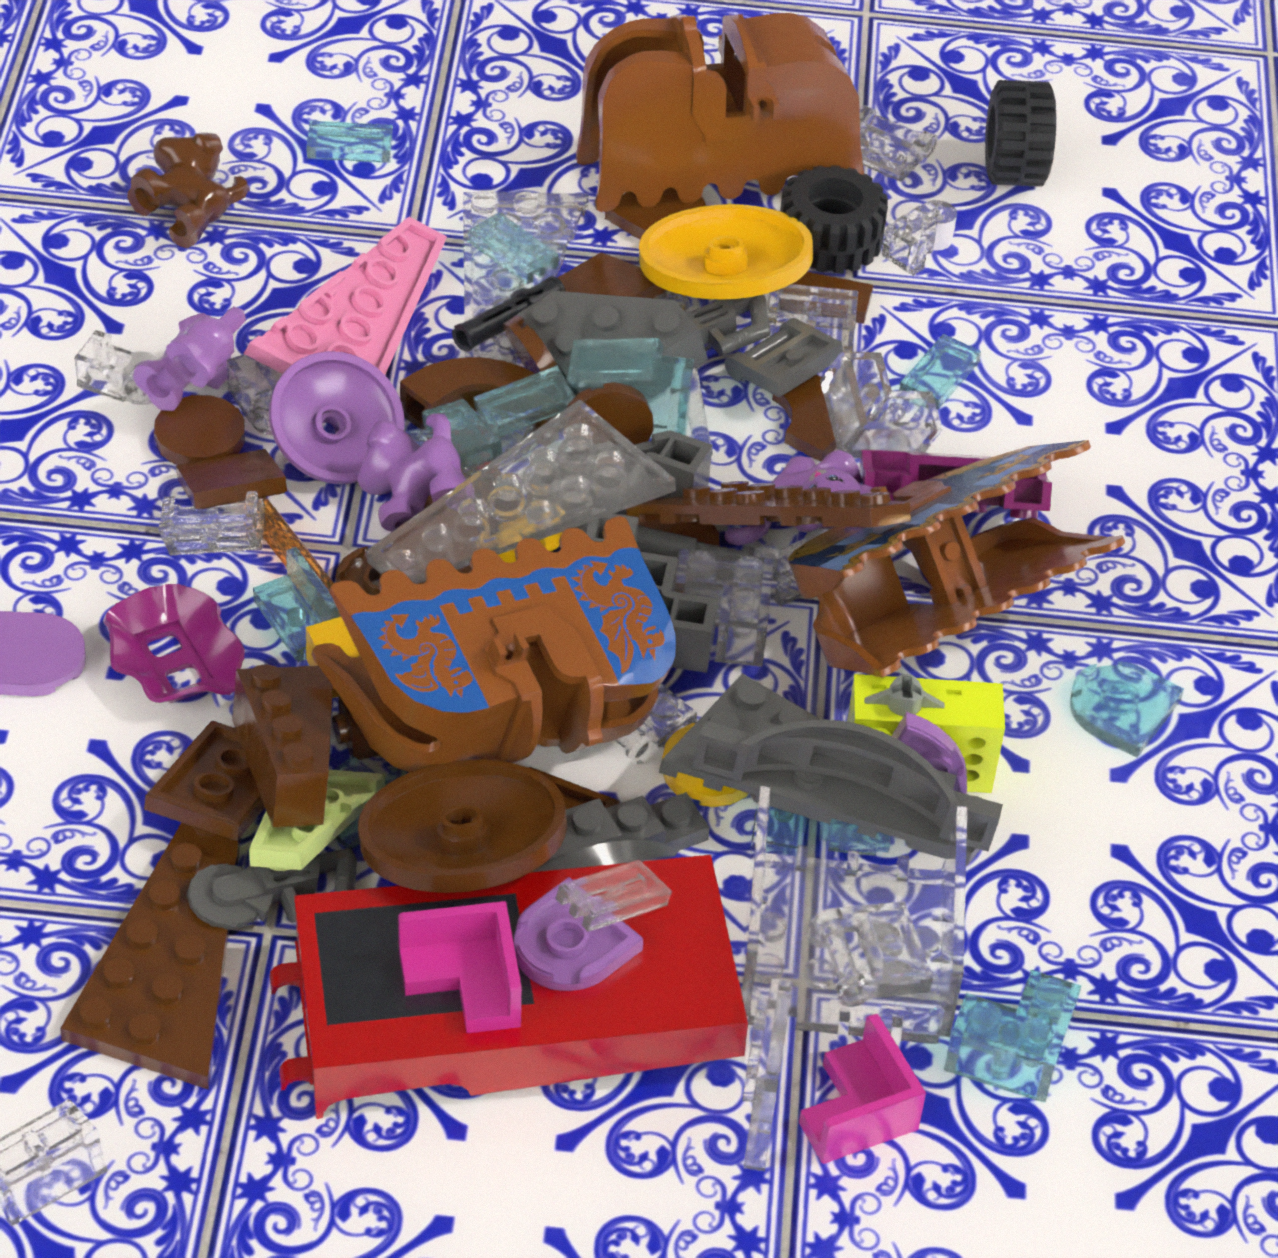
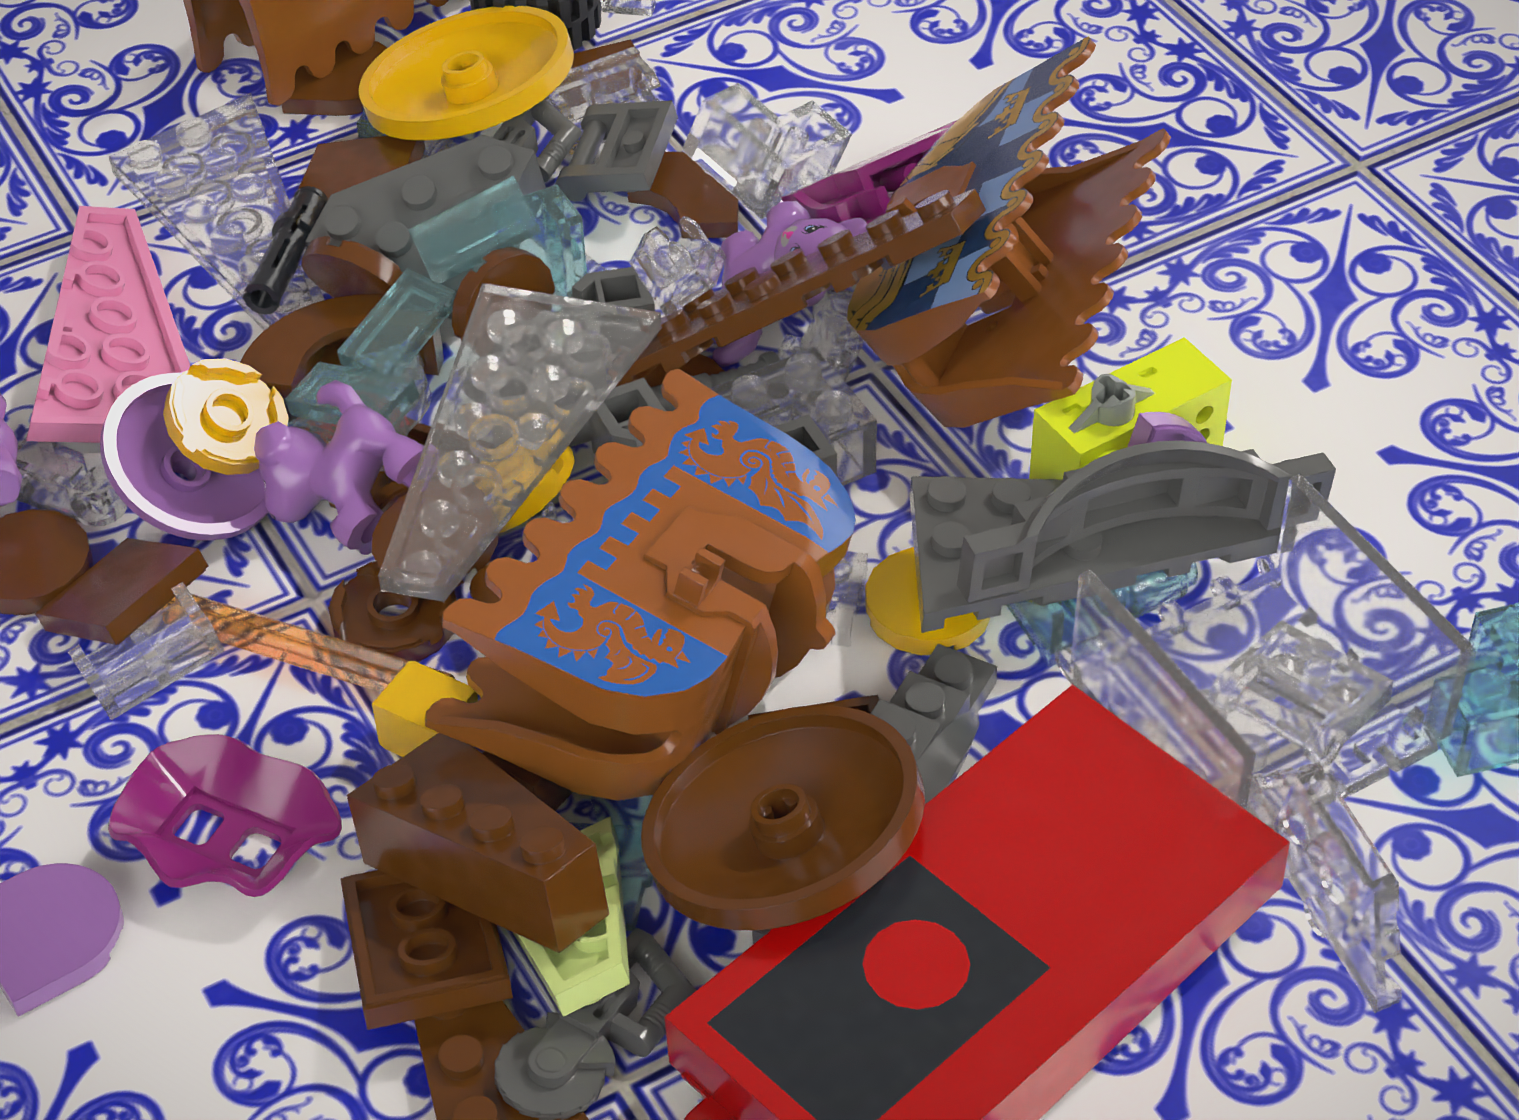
camera: 30 degrees left, 0 degrees up
clear light blue panel [253,547,340,663] -> none
dark pink panel [398,901,522,1033] -> none
clear light blue tile [468,212,559,285] -> none
medium lavender tile [514,877,643,991] -> none
clear tile [555,860,672,932] -> none
dark pink panel [799,1013,926,1164] -> none
clear light blue tile [899,334,981,411] -> none
clear light blue tile [1069,661,1184,758] -> none
none -> tile [163,359,289,475]
none -> clear hinge [629,216,726,317]

